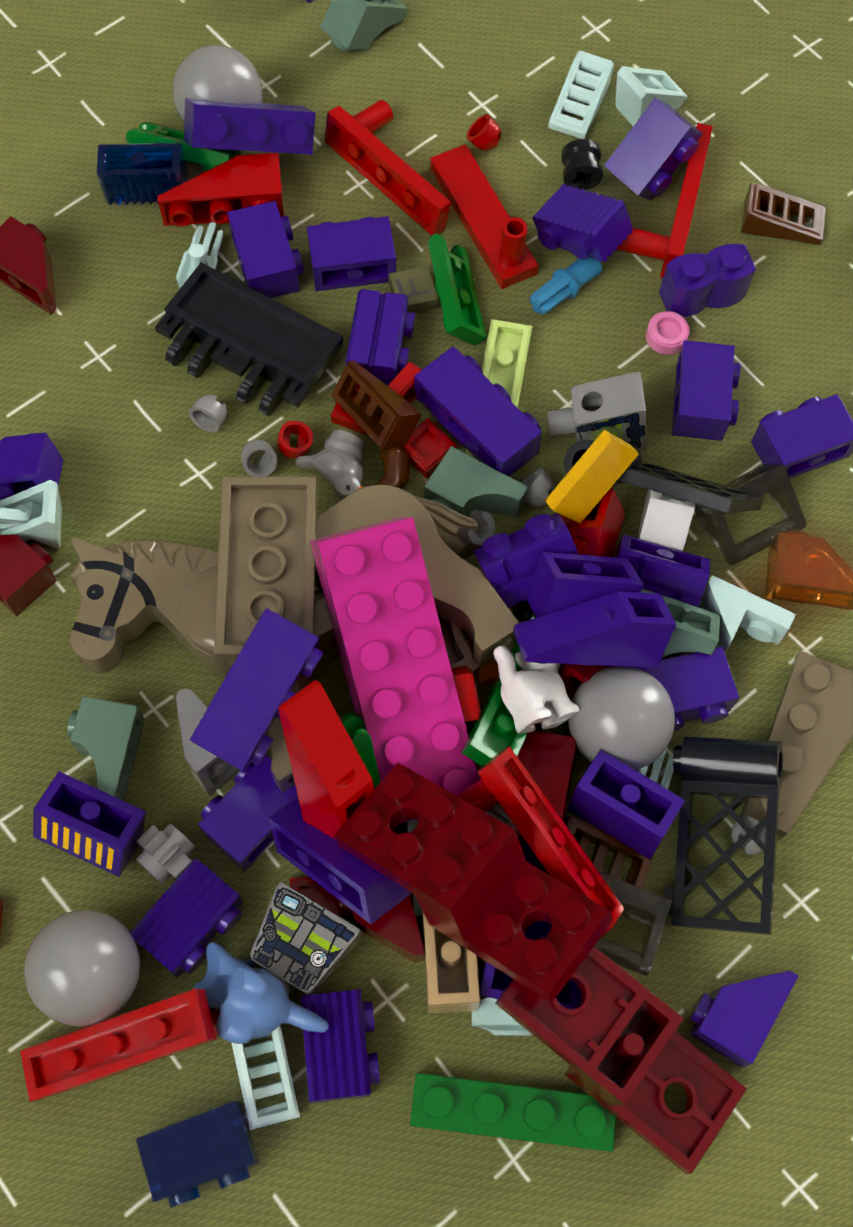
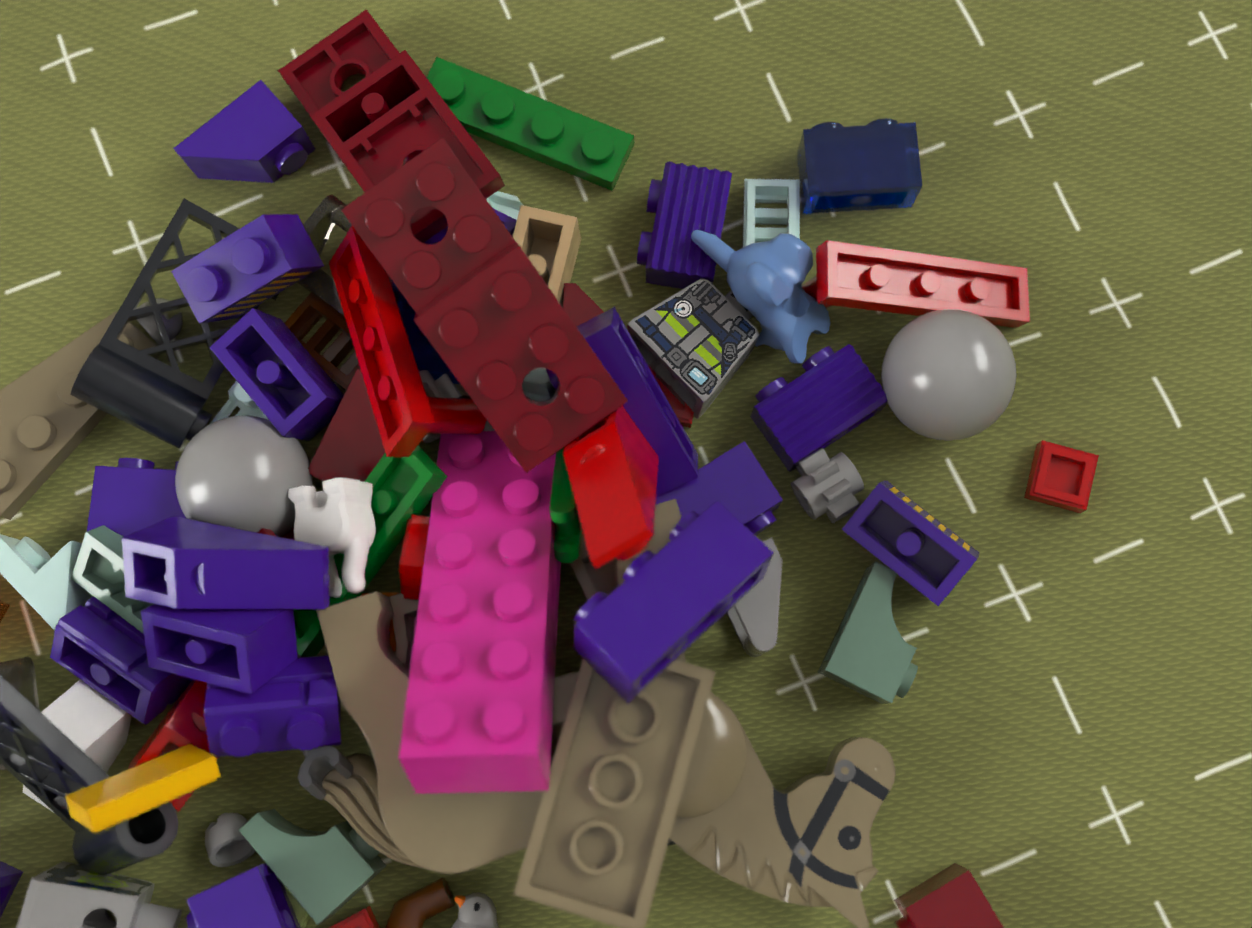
camera: 155 degrees left, 10 degrees up
none -> dark purple brick [171,214,324,324]

